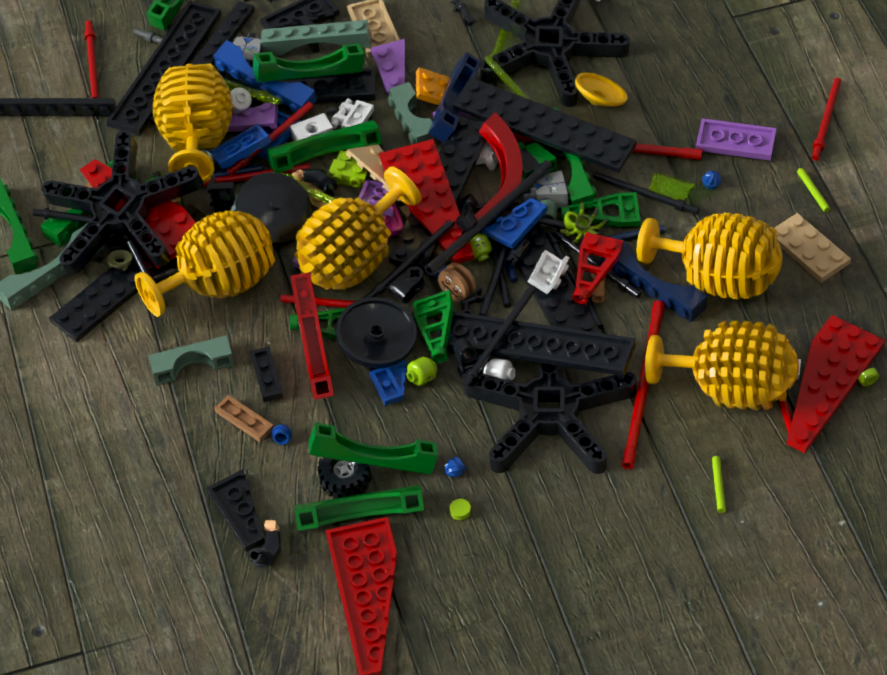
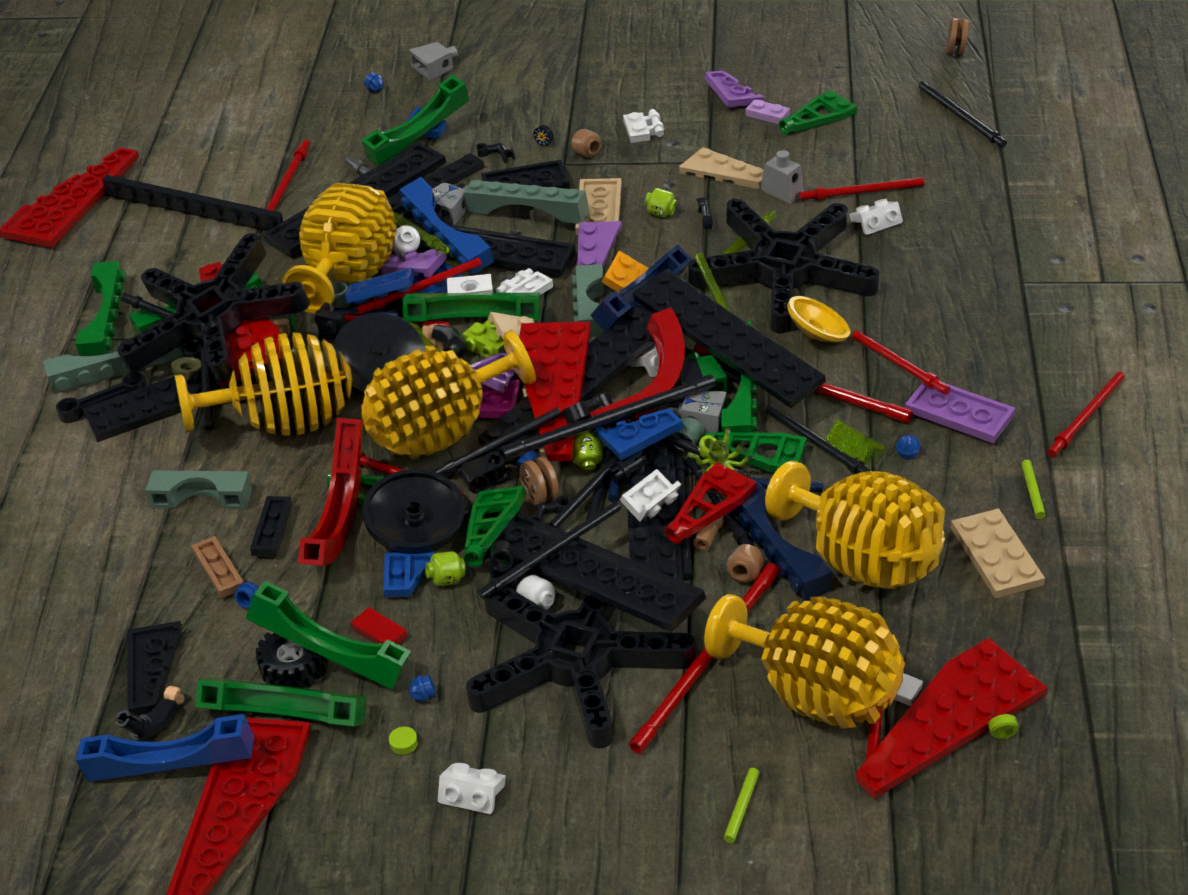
camera: 20 degrees right, 10 degrees down
green arch [252,43,365,82] -> none
none -> black piece [56,372,147,423]
none -> blue arch [76,714,254,782]
none -> red tile [350,607,408,645]
none -> white bracket [438,763,506,814]
none -> lime head [644,188,677,219]
none -> medium nougat head [727,544,764,583]
none -> red bar [852,330,951,395]

